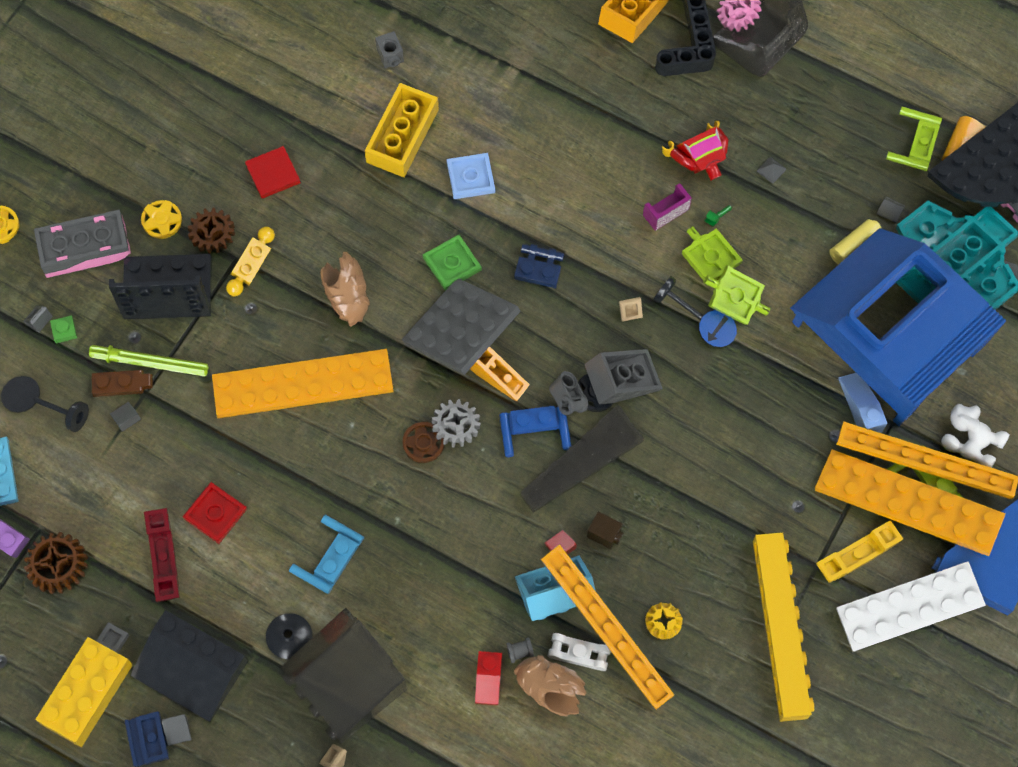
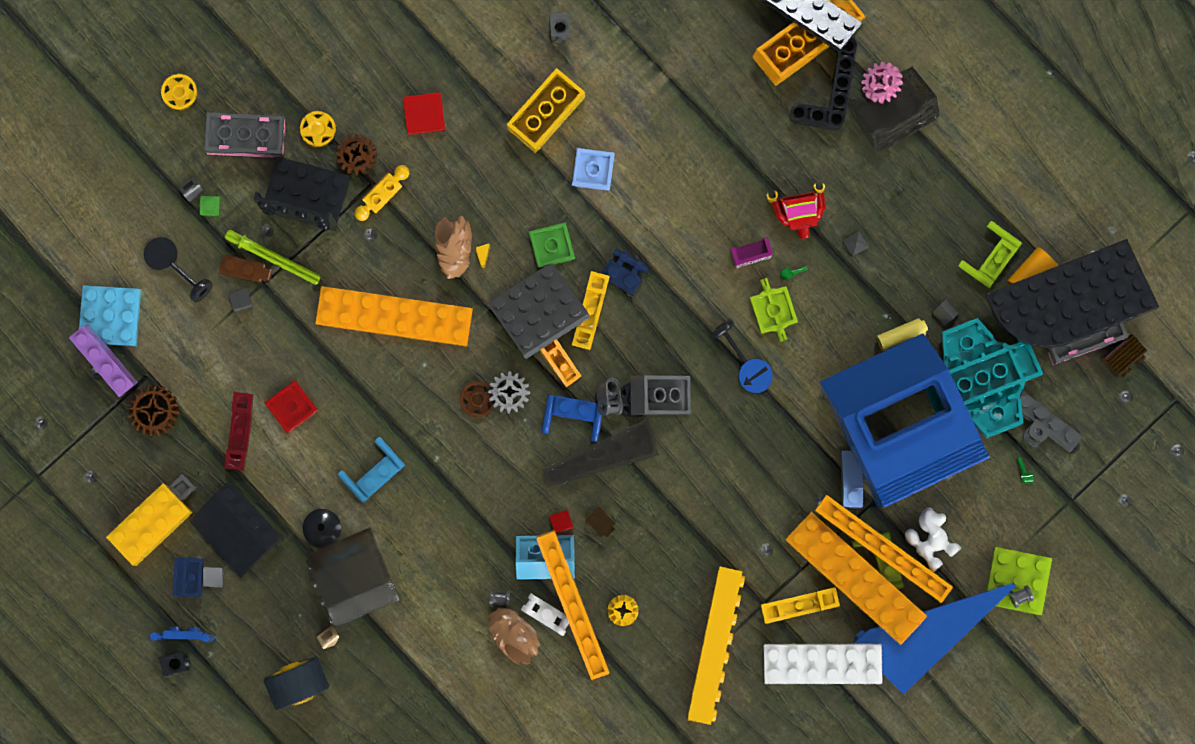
camera: 15 degrees right, 15 degrees up
slope [475,651,502,705] -> none
tan slope [619,297,643,322] -> none
lime plate [703,266,770,325] -> none
none -> yellow slope [476,244,490,268]
none -> yellow slope [572,271,610,350]

